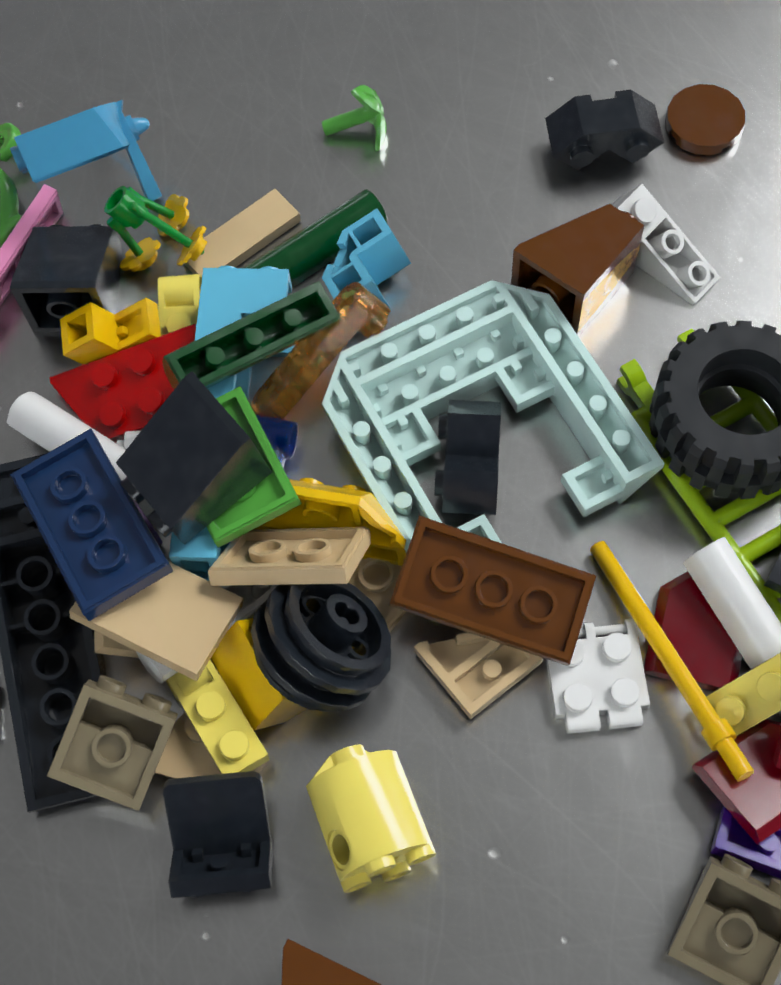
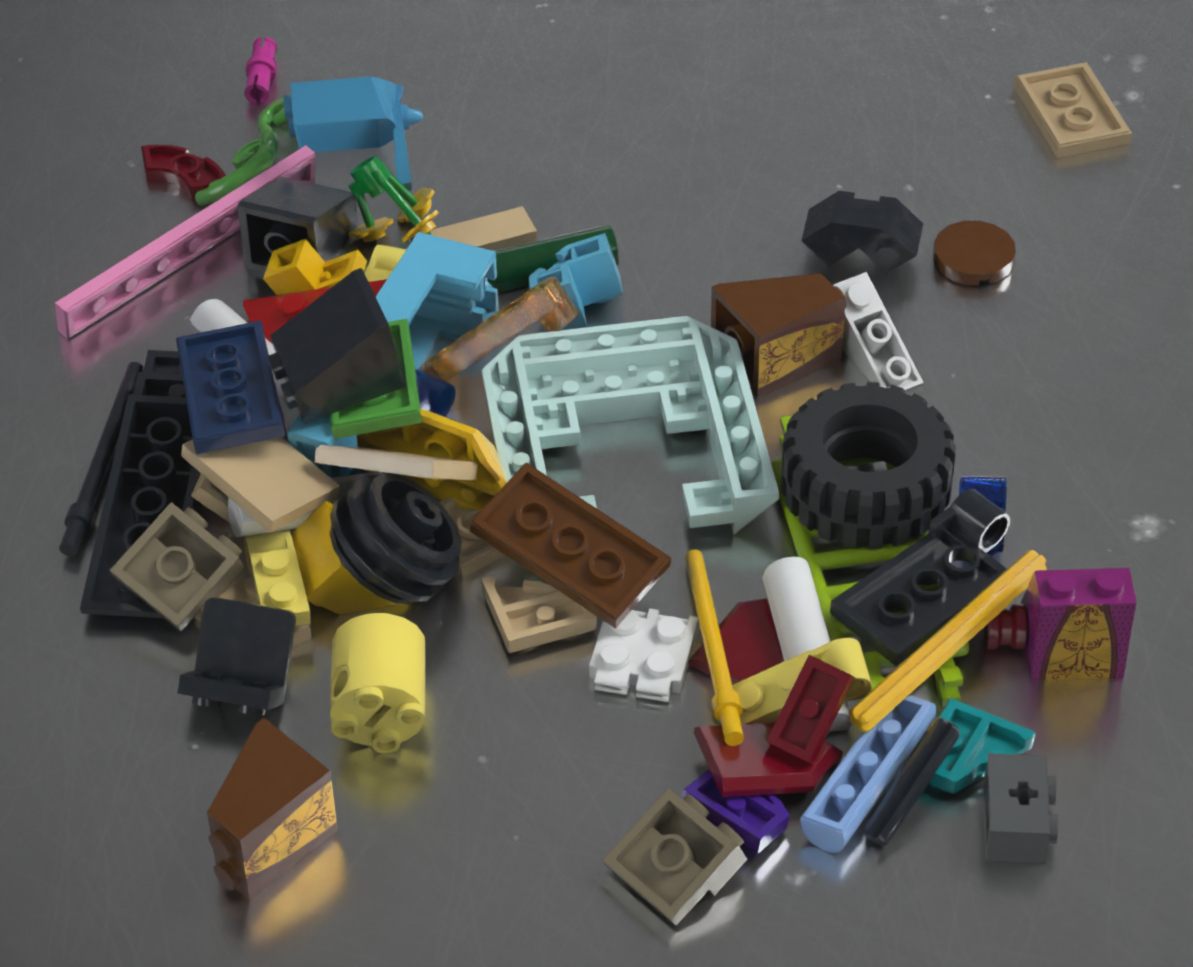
camera: 15 degrees right, 20 degrees down
dark green brick [162,281,342,389] -> none
bright green plant [322,85,387,151] -> none
black brick [434,400,501,515] -> none

